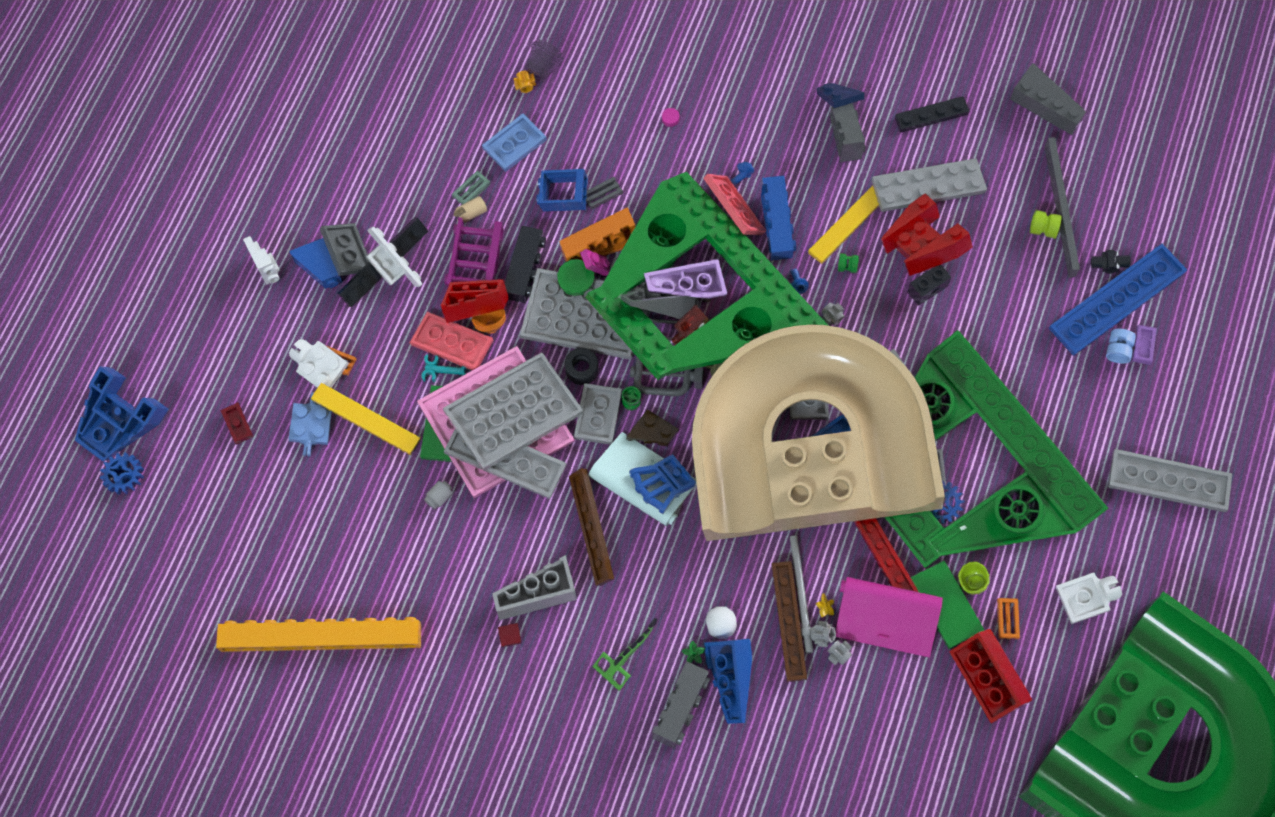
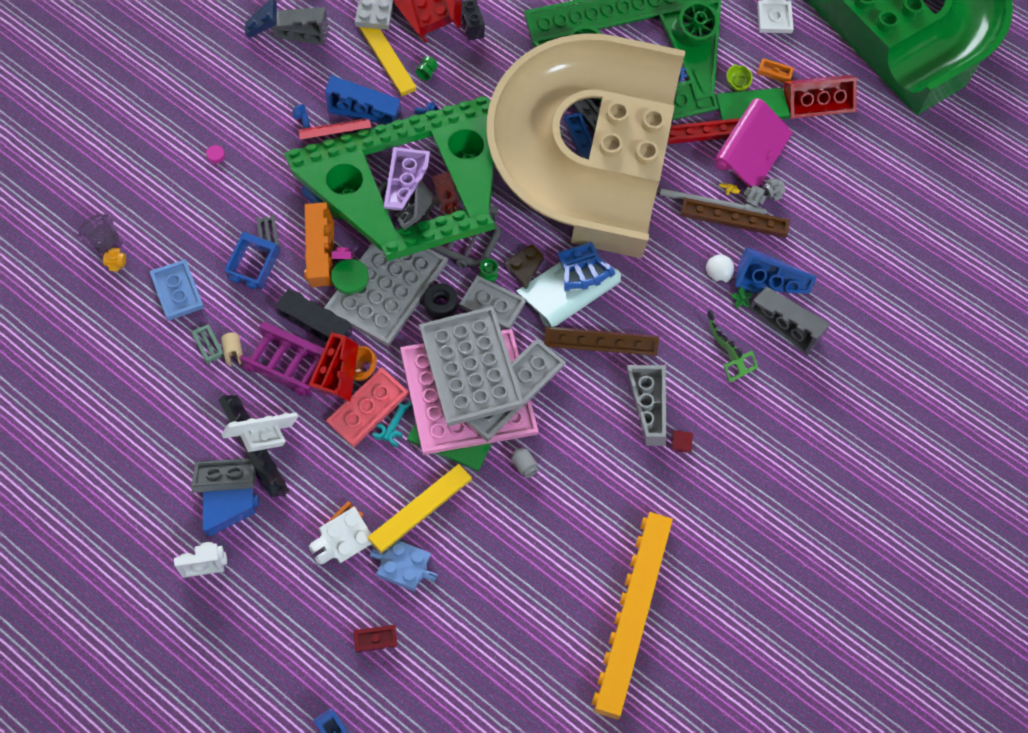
camera: 80 degrees left, 5 degrees down
light grey gear [821,303,845,326] -> none

